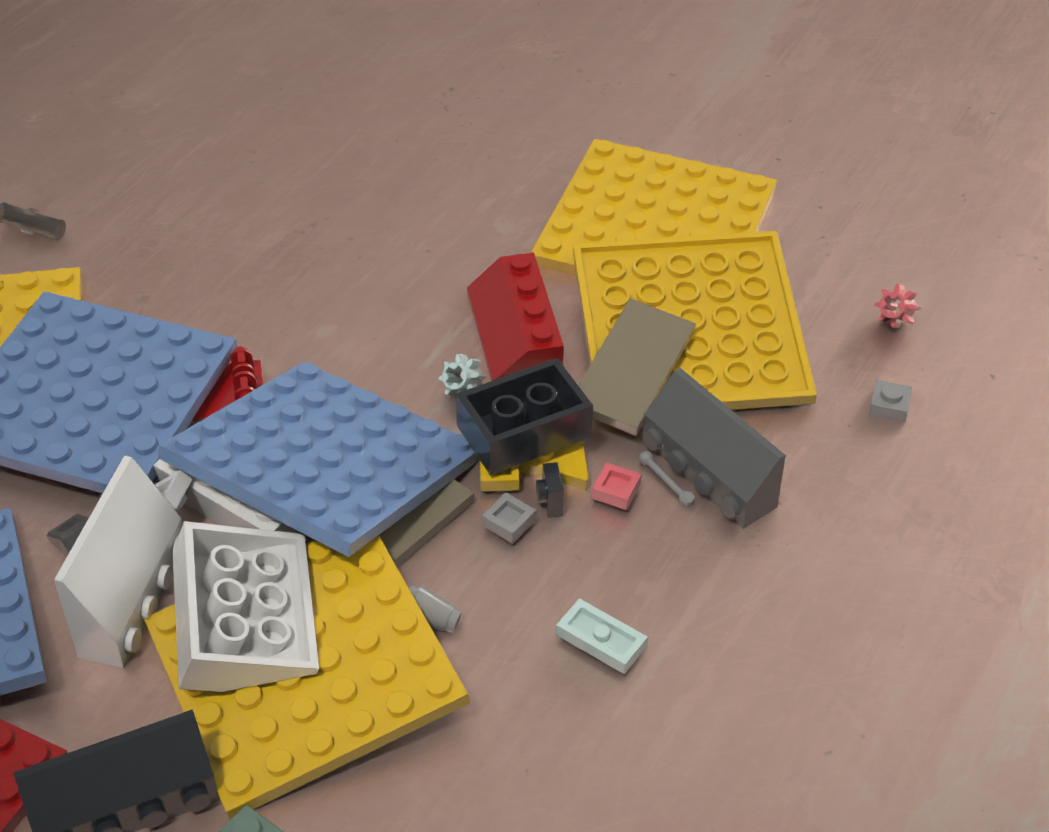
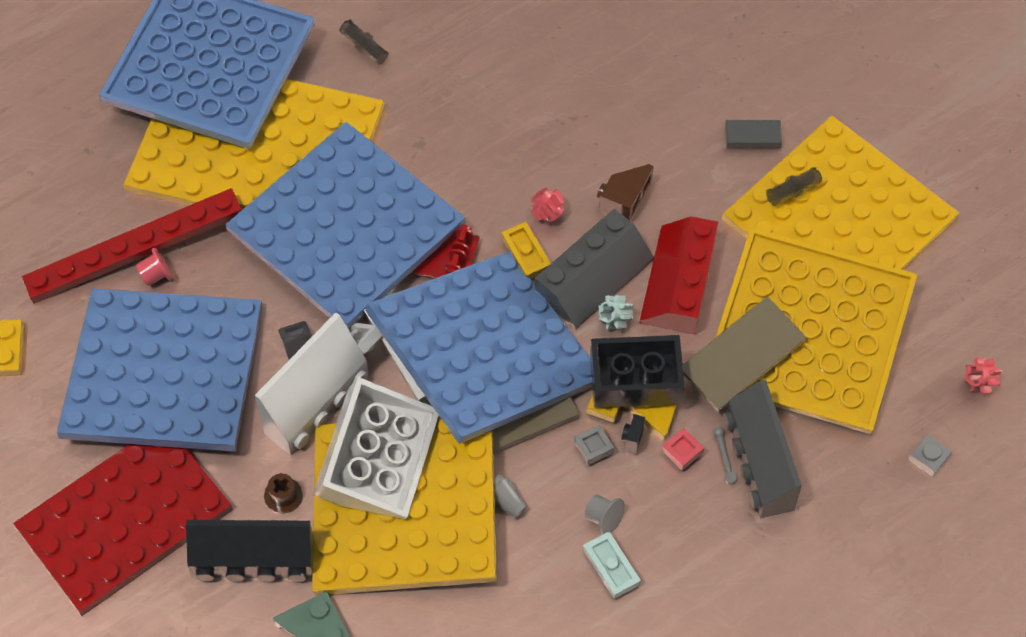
camera: 25 degrees right, 15 degrees up
none -> reddish brown piece [264,473,303,514]
none -> yellow plate [501,221,551,279]
none -> coral gear [531,187,565,222]
none -> dark grey slope [535,209,654,330]
none -> light grey piece [585,494,625,534]
none -> reddish brown slope [597,164,654,221]
none -> dark grey tile [725,120,782,148]
none -> clear smoke pin [766,167,822,206]

